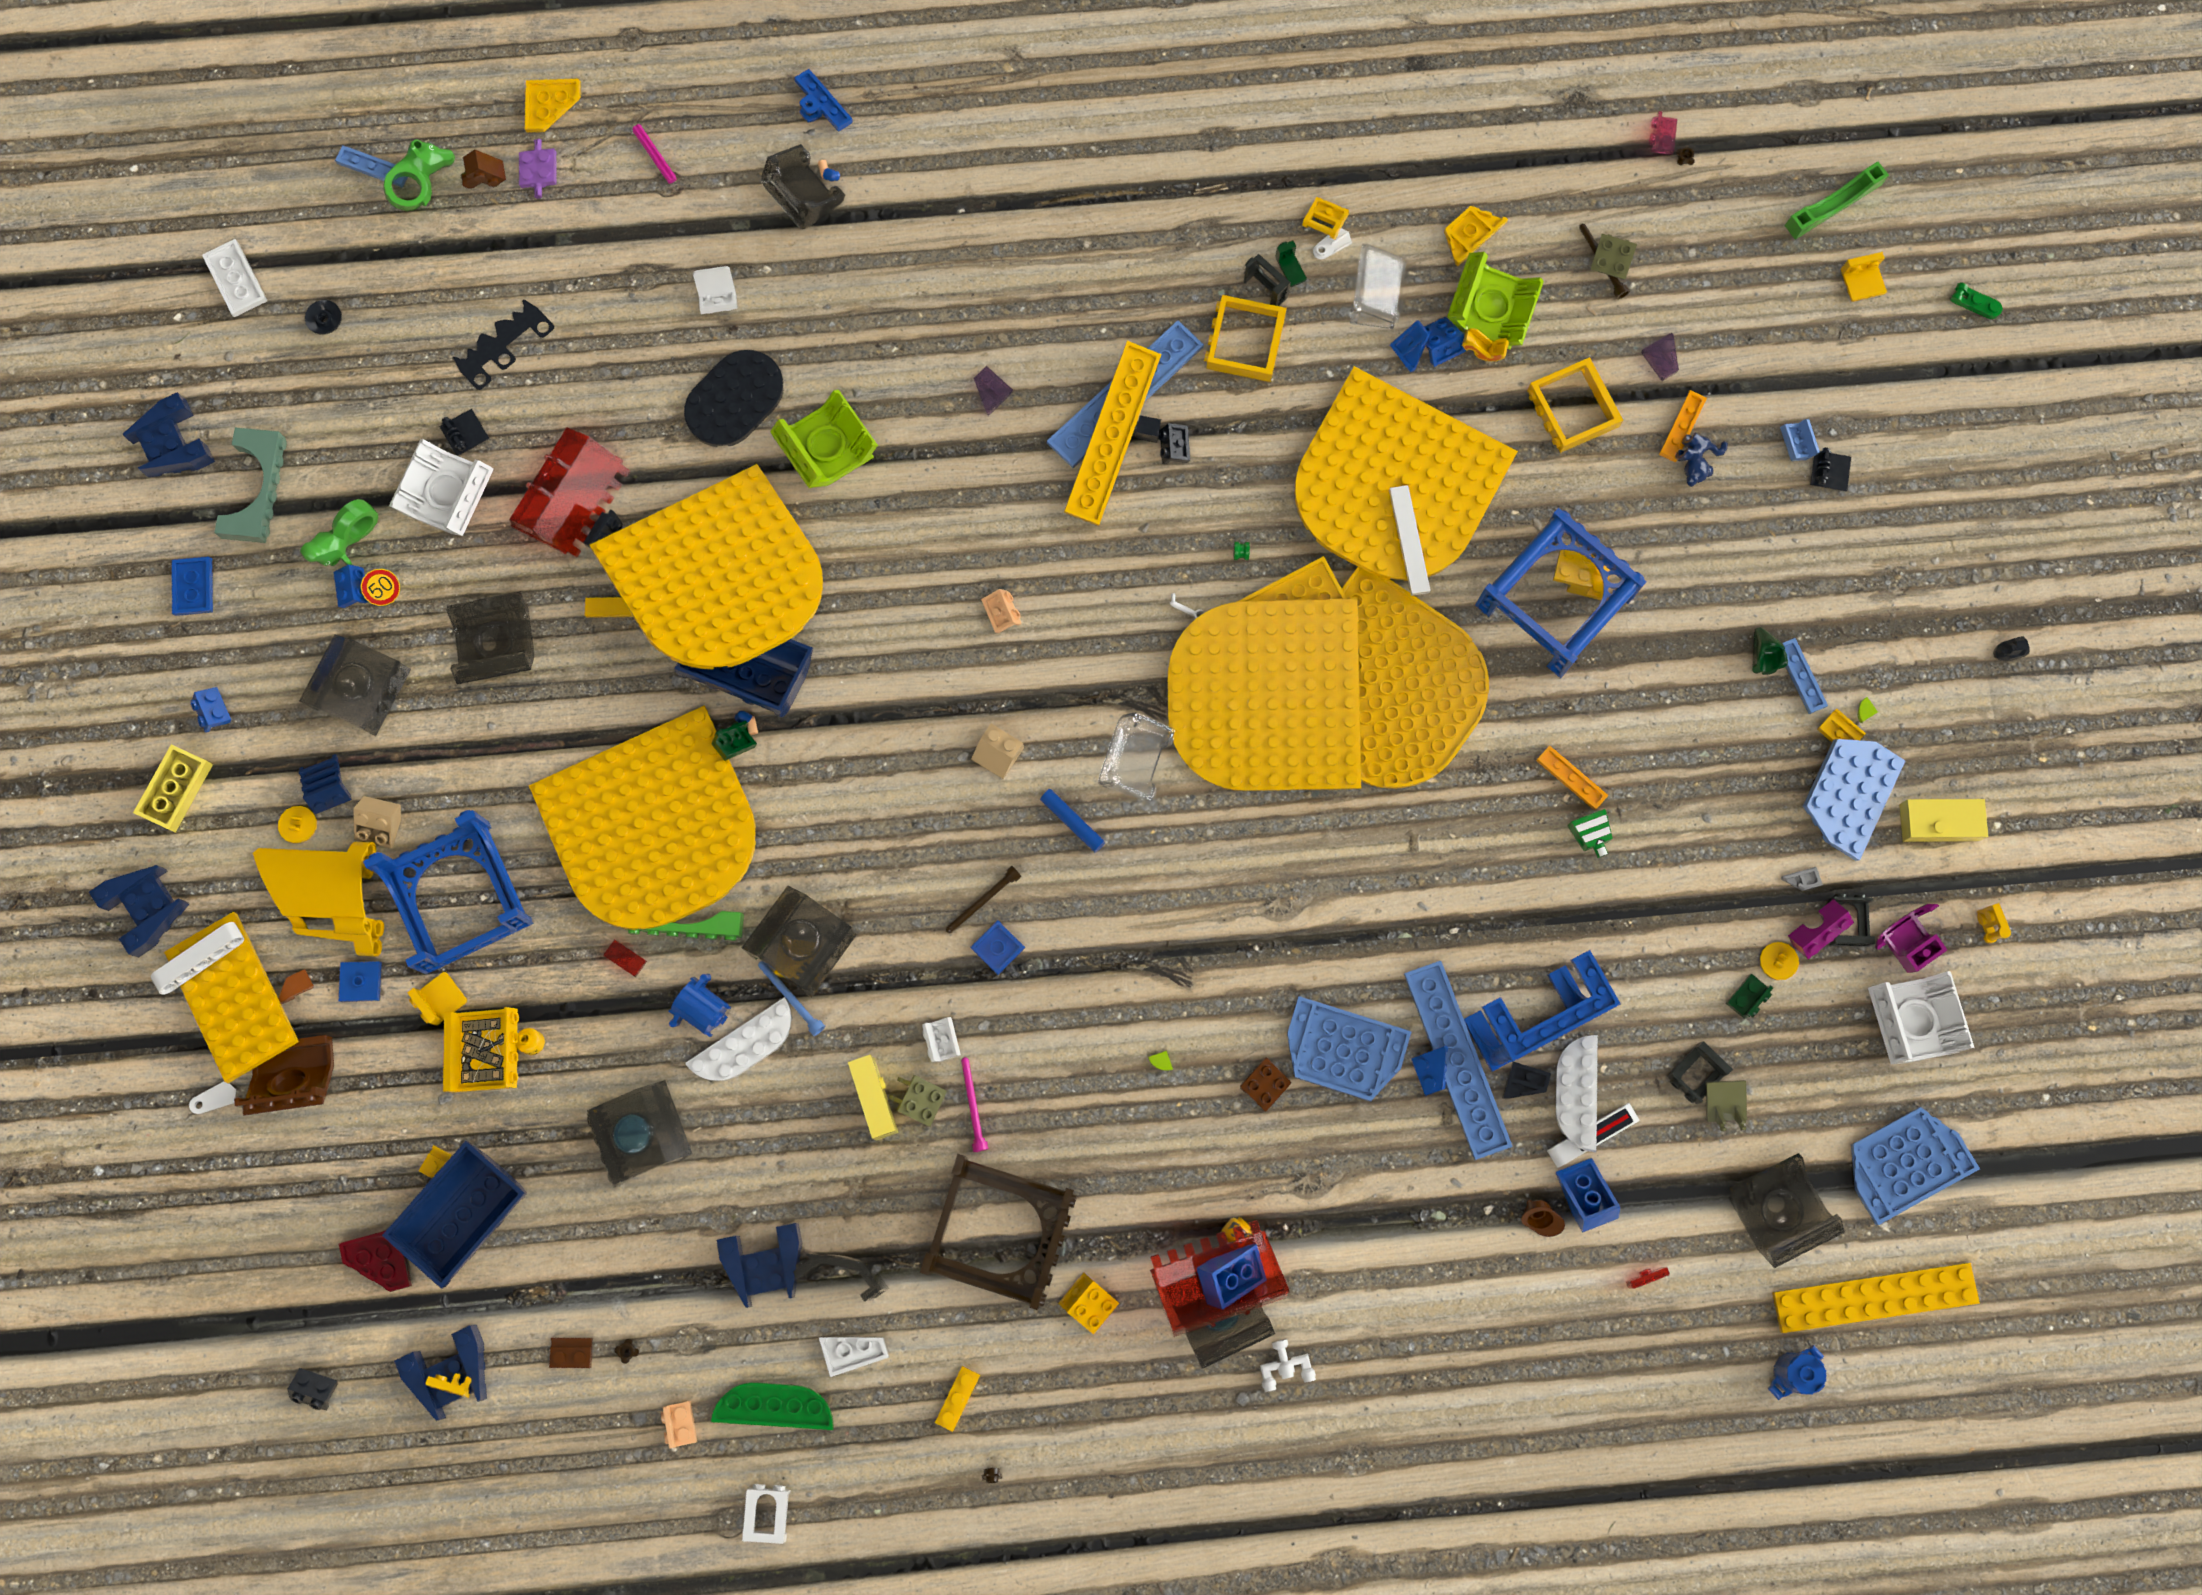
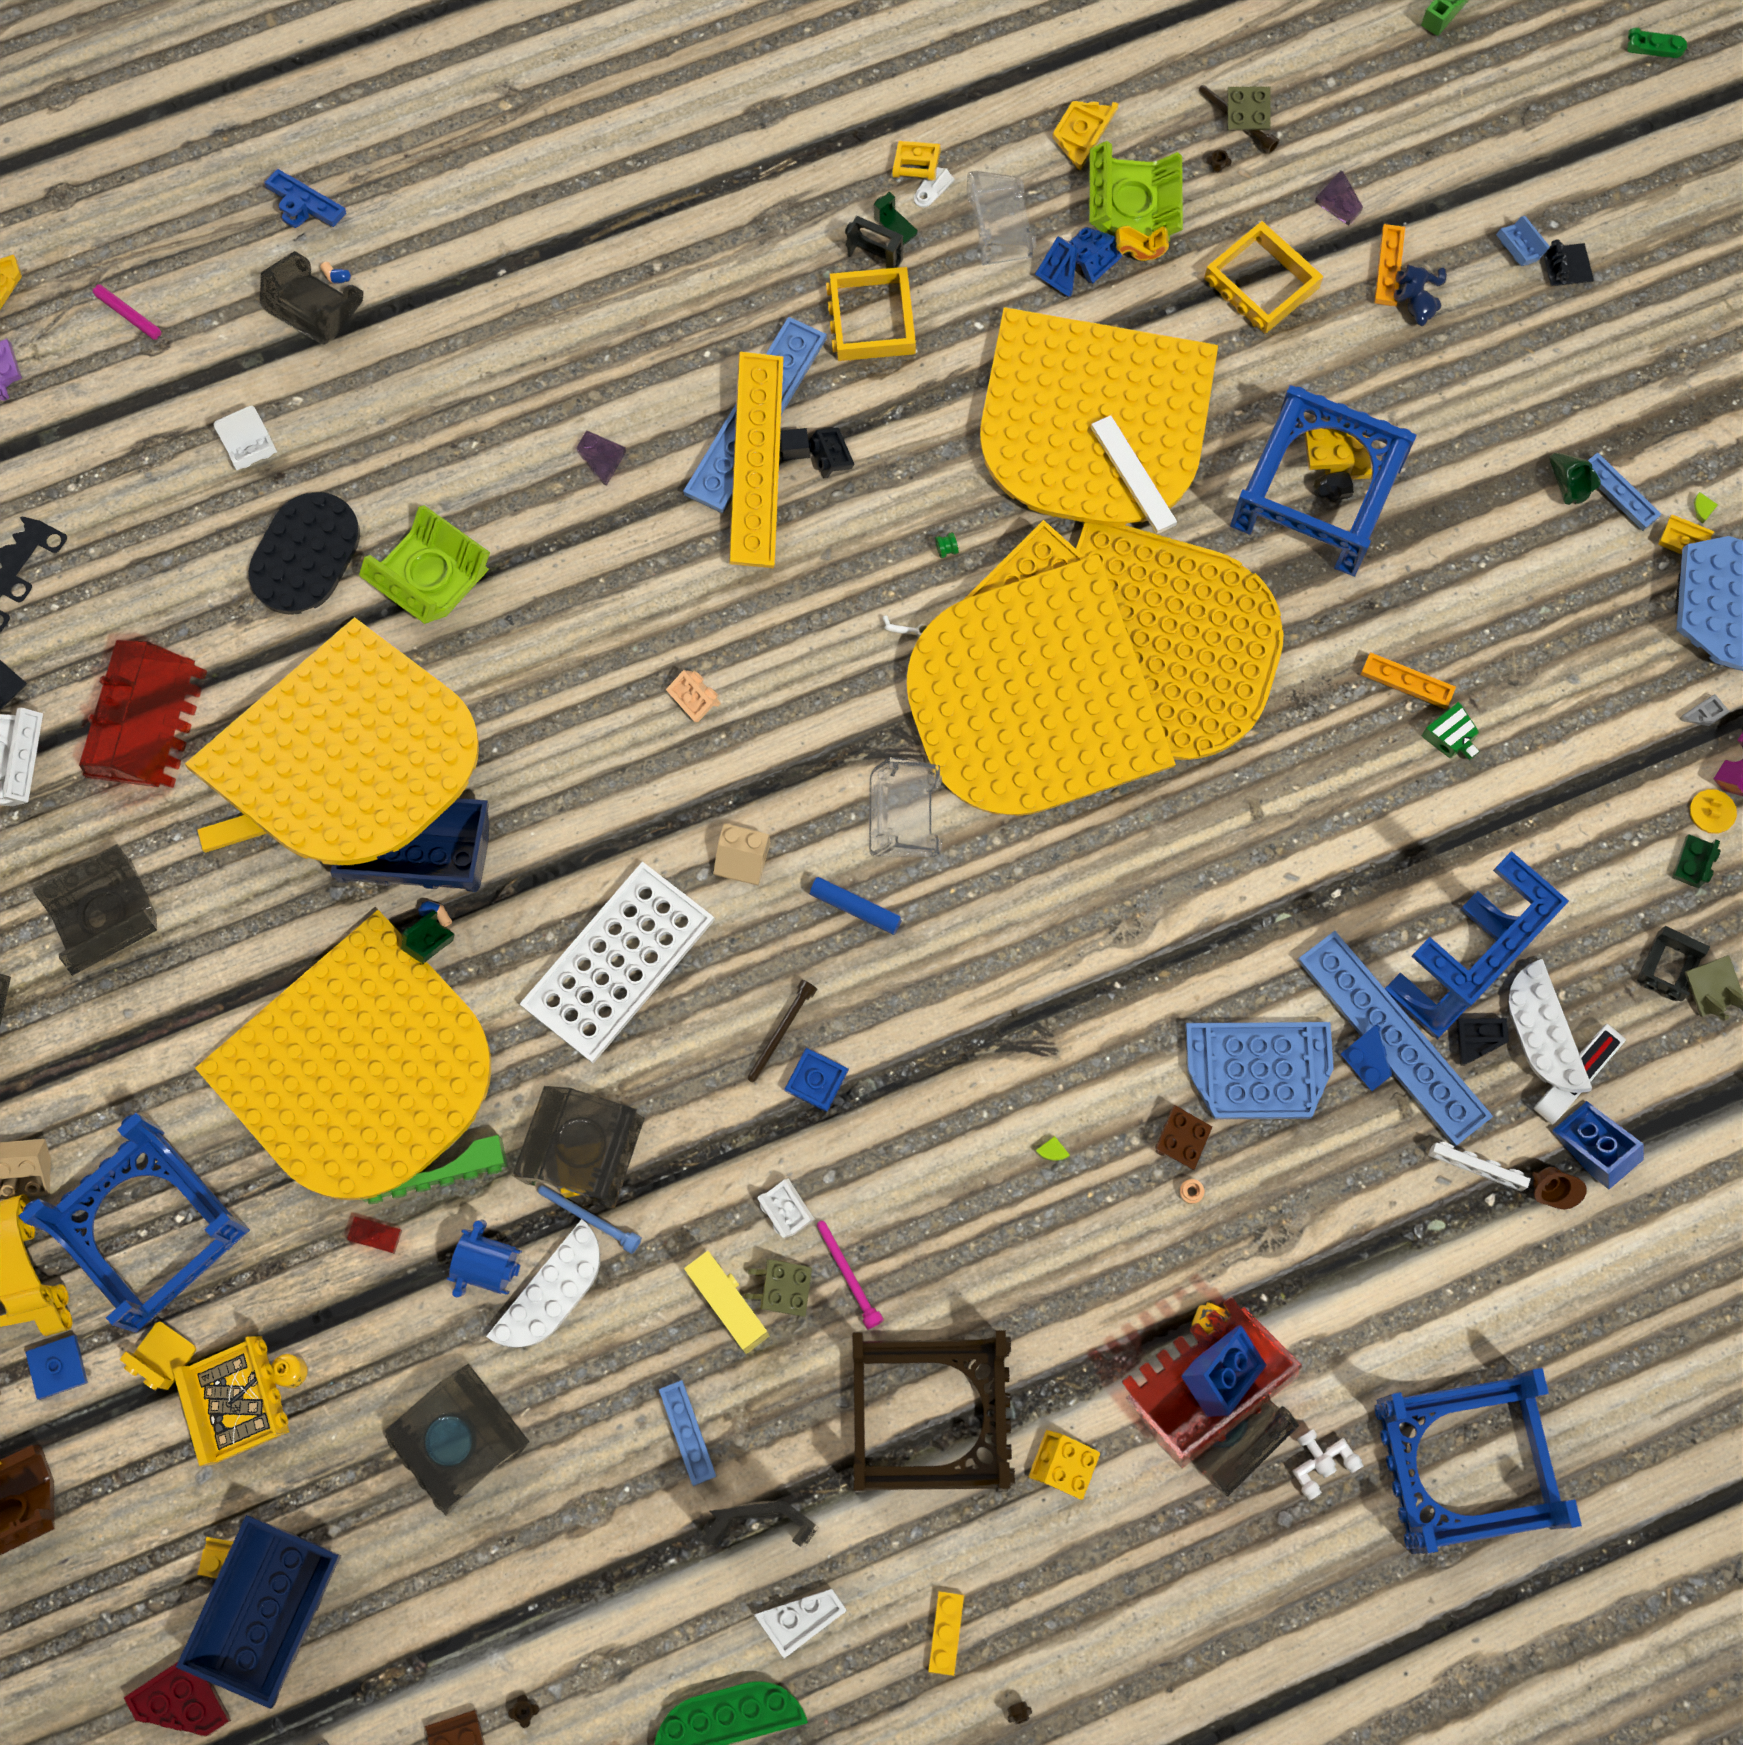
camera: 15 degrees left, 5 degrees down
black bracket [583,509,623,548] -> none
dark blue wedge [716,1223,802,1308] -> none
clear red plate [1625,1267,1670,1289] -> none
yellow bracket [1840,252,1887,302] -> none
none -> white piece [520,862,715,1064]
none -> medium blue plate [659,1380,717,1486]
none -> light nougat plate [1180,1179,1204,1204]
none -> dark brown plate [1206,150,1232,173]
none -> black rock [1313,472,1354,501]
none -> blue arch [1374,1368,1582,1554]
none -> white plate [1428,1142,1530,1192]

